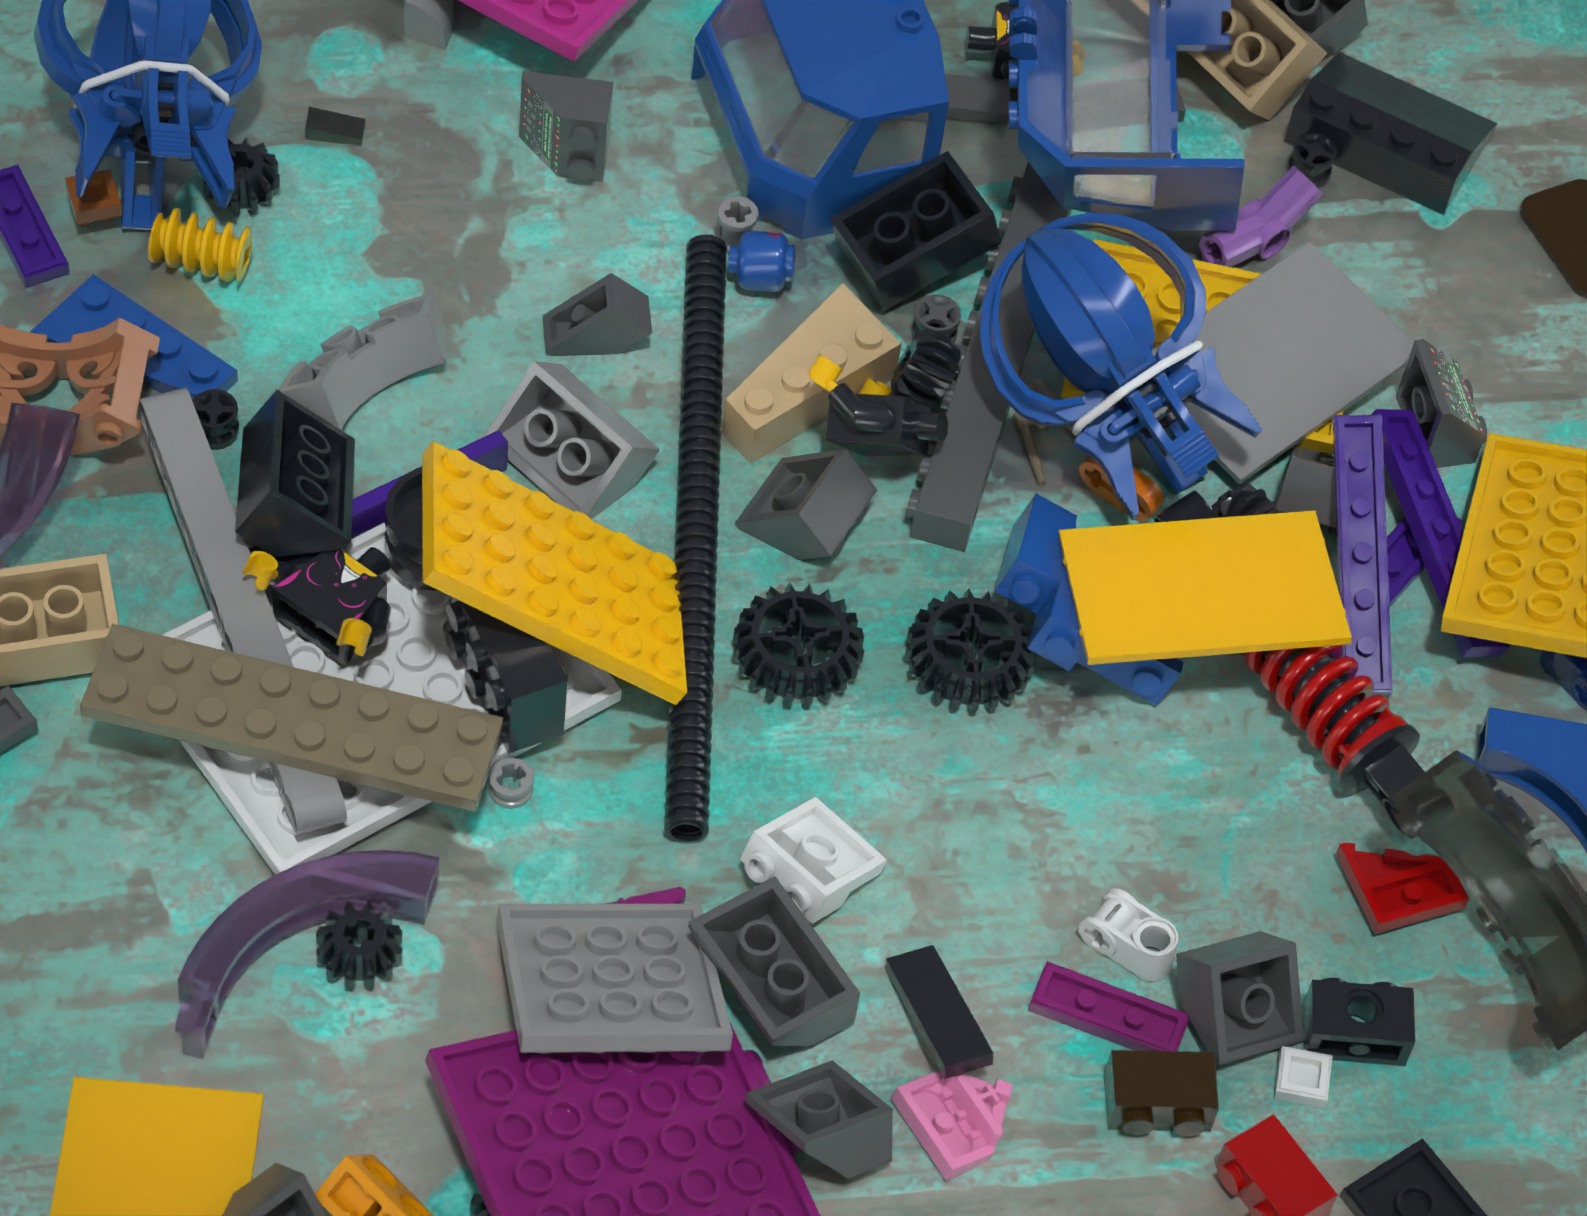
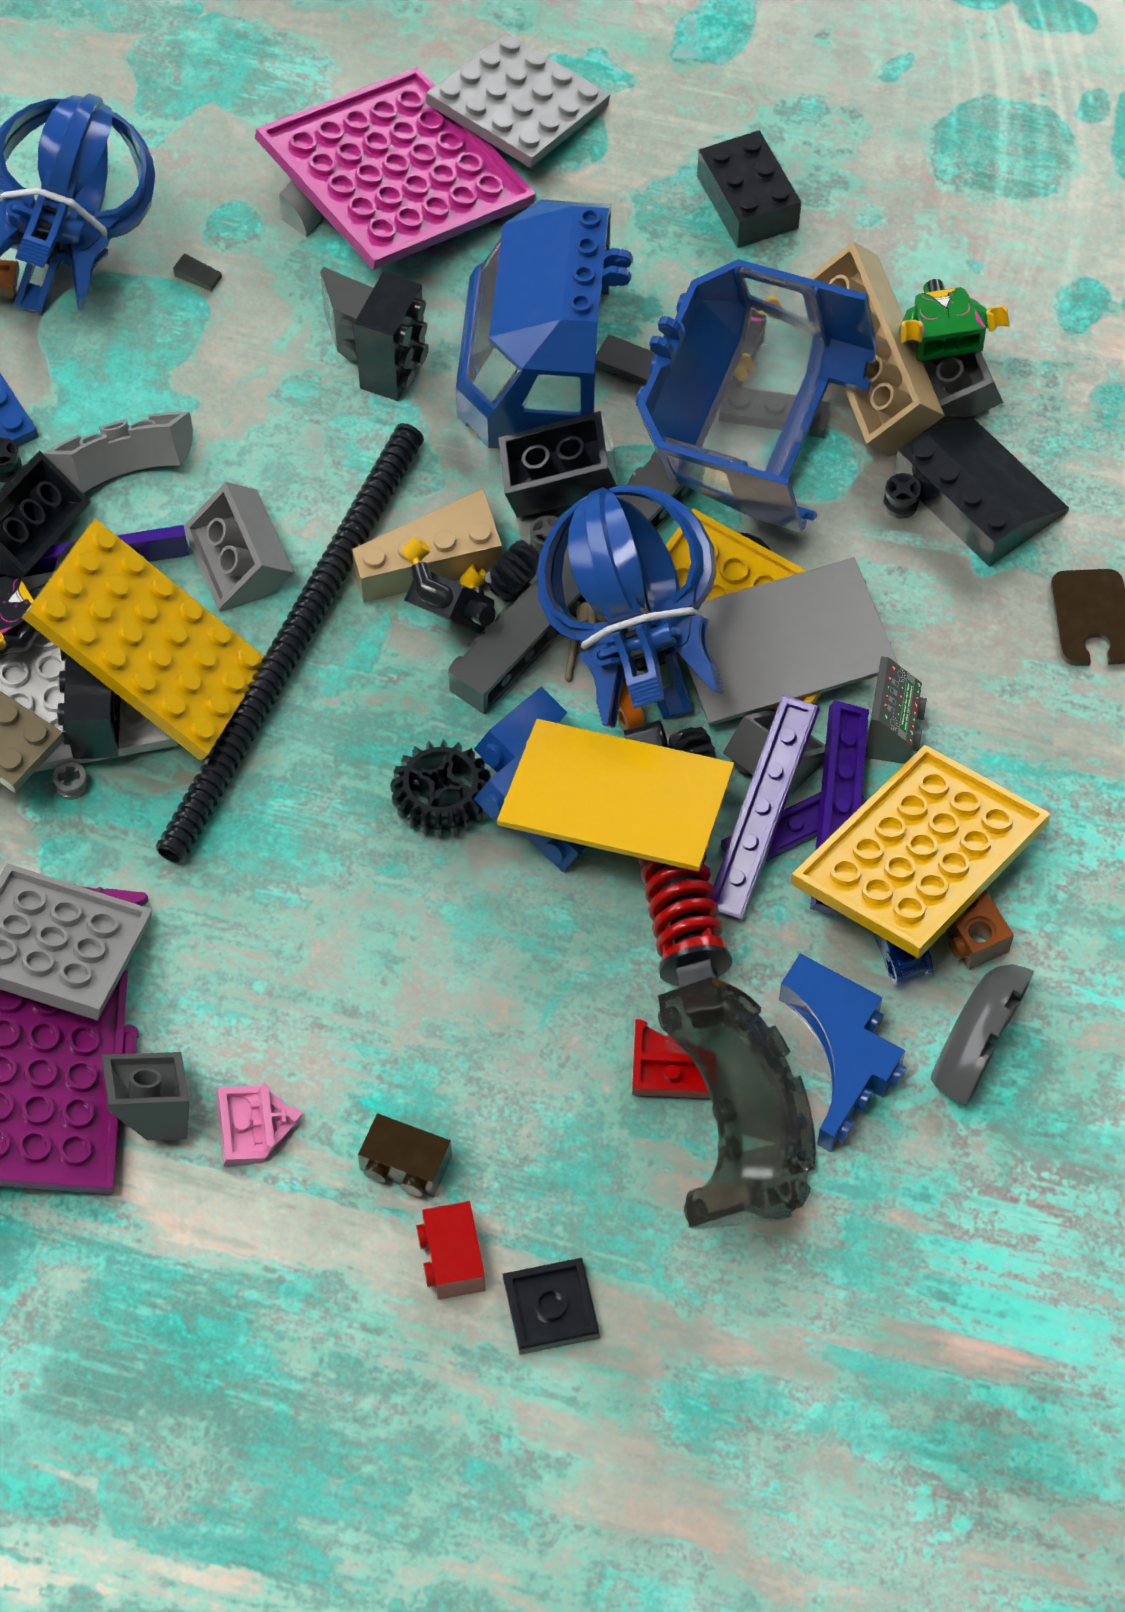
camera: 30 degrees right, 5 degrees up
yellow piece [148,208,252,282] -> none
black gear [202,137,280,216] -> none
dark grey slope [542,273,652,356] -> none
dark grey slope [688,876,860,1046] -> none
light grey bush [715,196,758,255] -> none
blue head [728,231,795,292] -> none
black gear [733,582,865,709] -> none
dark grey slope [735,448,877,560] -> none
white plate [740,797,887,924] -> none
black tile [886,945,993,1079] -> none
magenta tile [1028,961,1189,1051] -> none
white piece [1078,888,1178,982] -> none
dark grey slope [1176,931,1304,1065] -> none
medium lavender piece [1198,166,1323,267] -> none
white tile [1273,1046,1333,1109] -> none
black brick [1303,977,1416,1066] -> none
none -> black brick [354,272,429,401]

